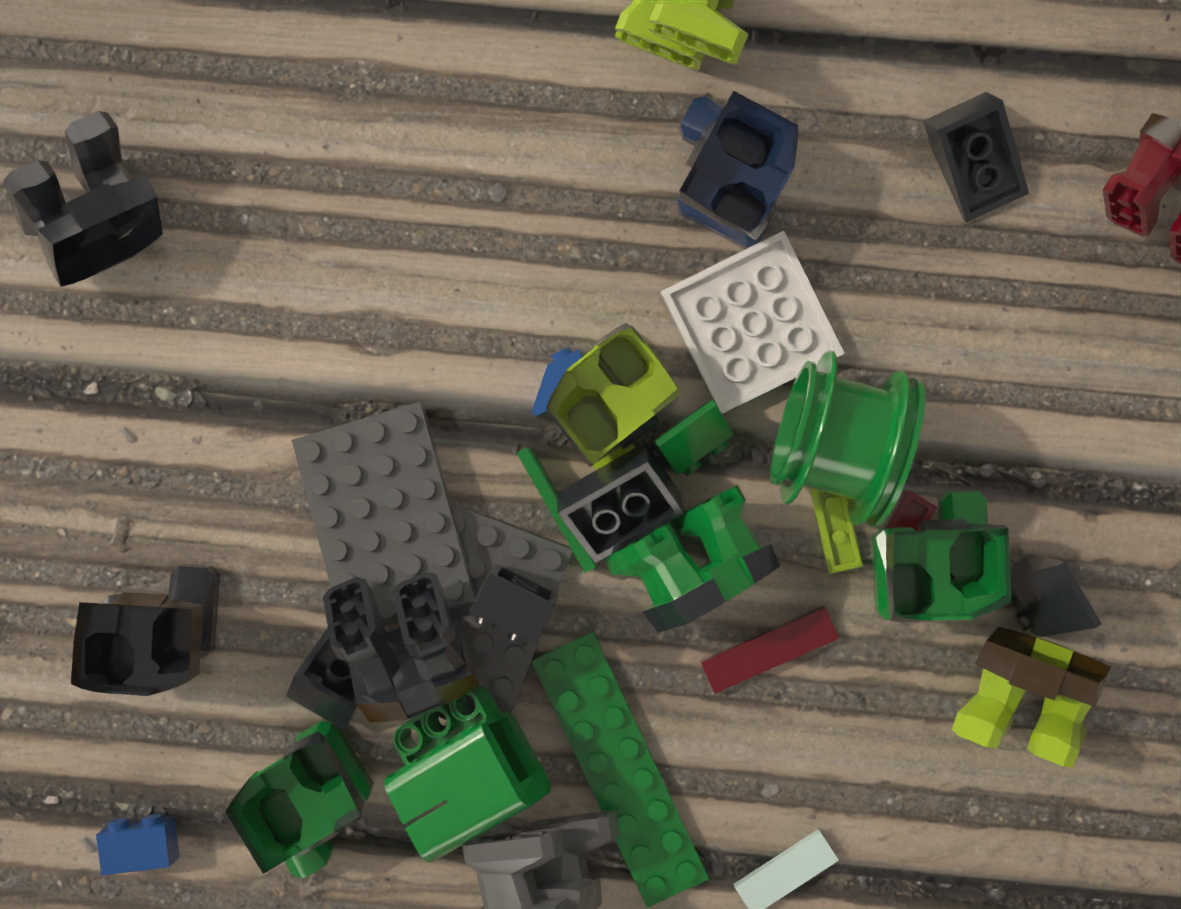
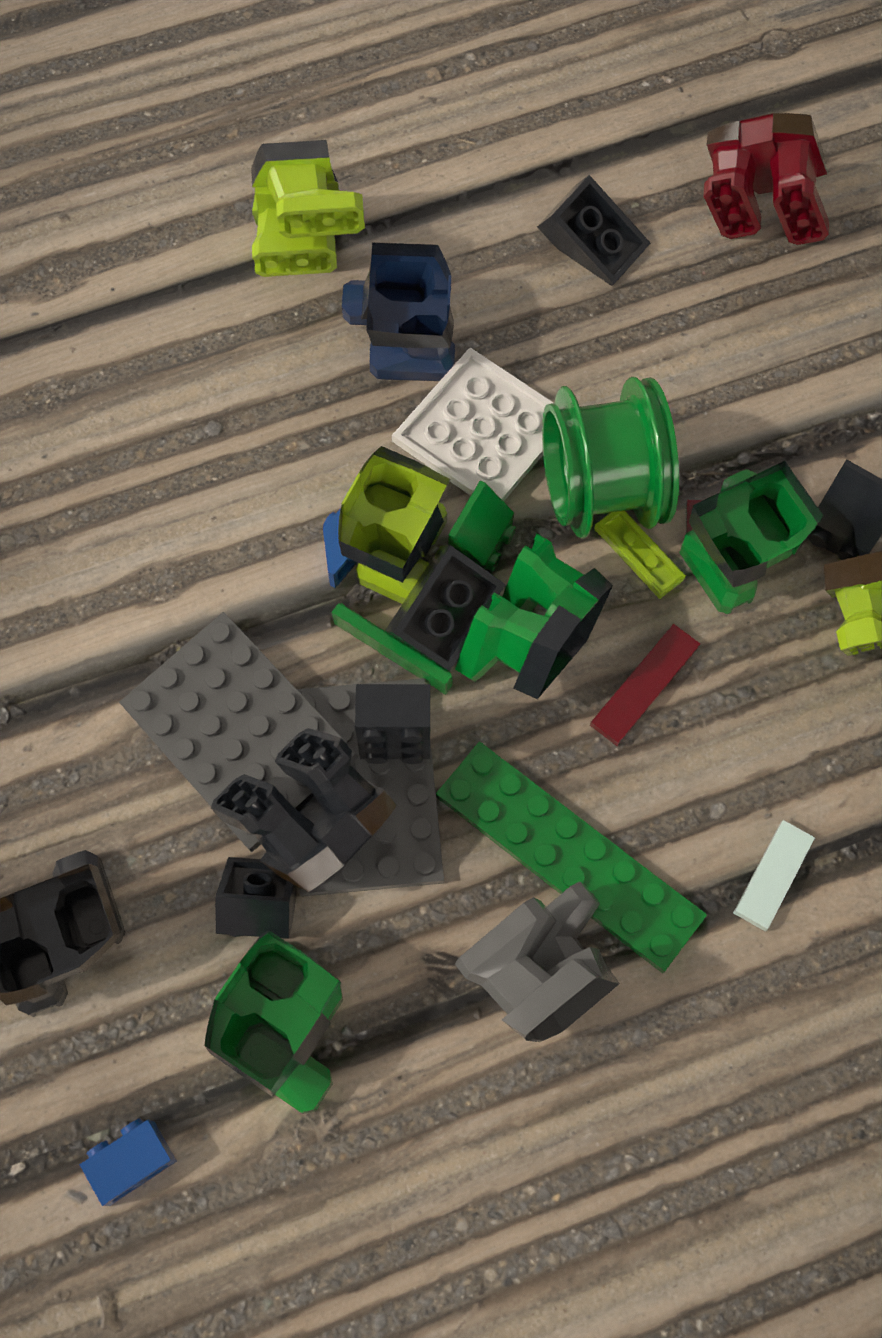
camera: 25 degrees left, 20 degrees down
green piece [384,685,551,863] -> none

